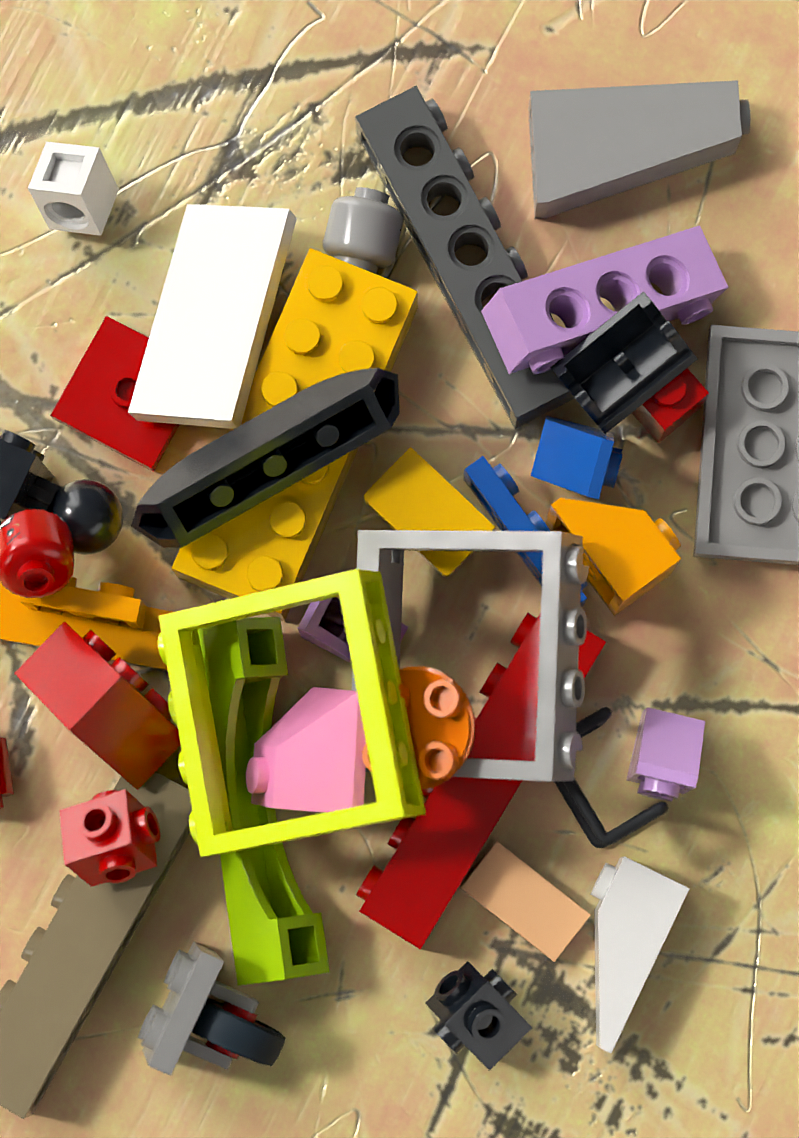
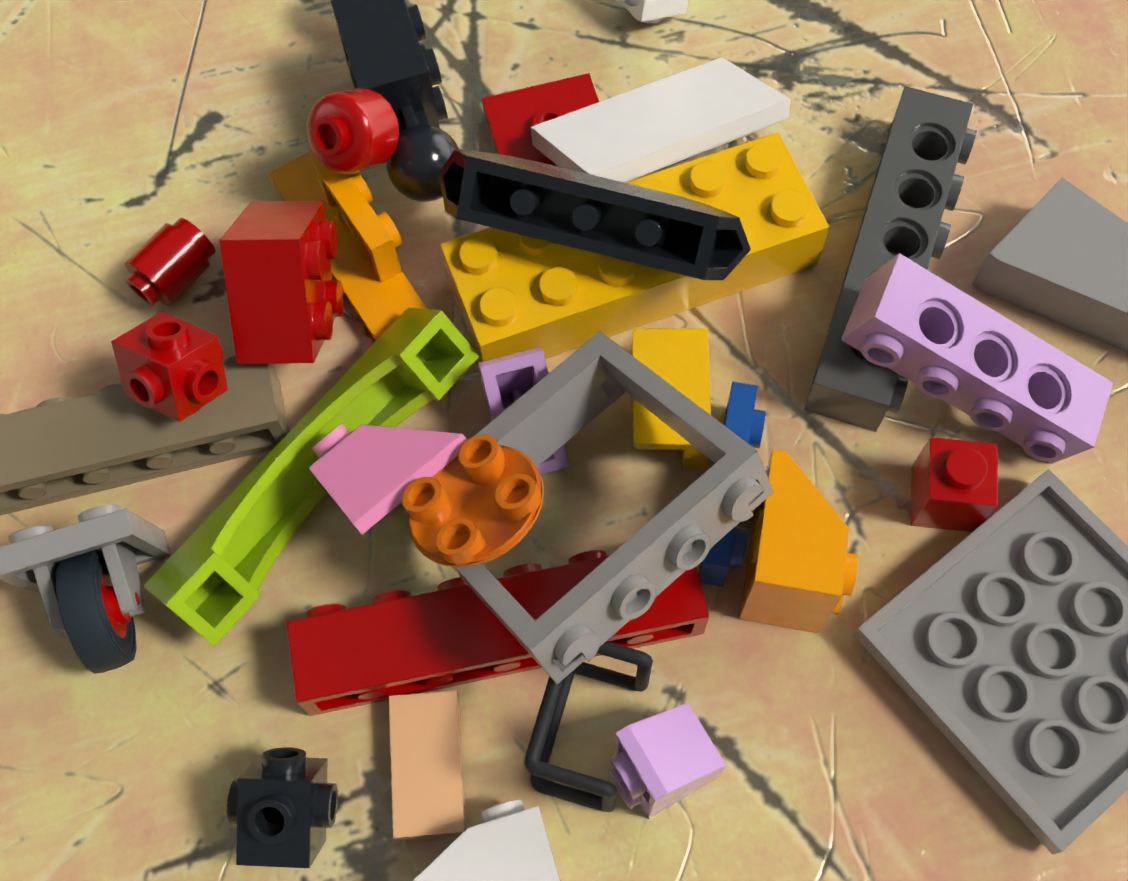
camera: 45 degrees right, 15 degrees down
neon yellow window [158,569,426,857] -> none
light grey head [323,187,403,274] -> none
blue slope [531,416,623,500] -> none
black hinge [550,291,698,434] -> none

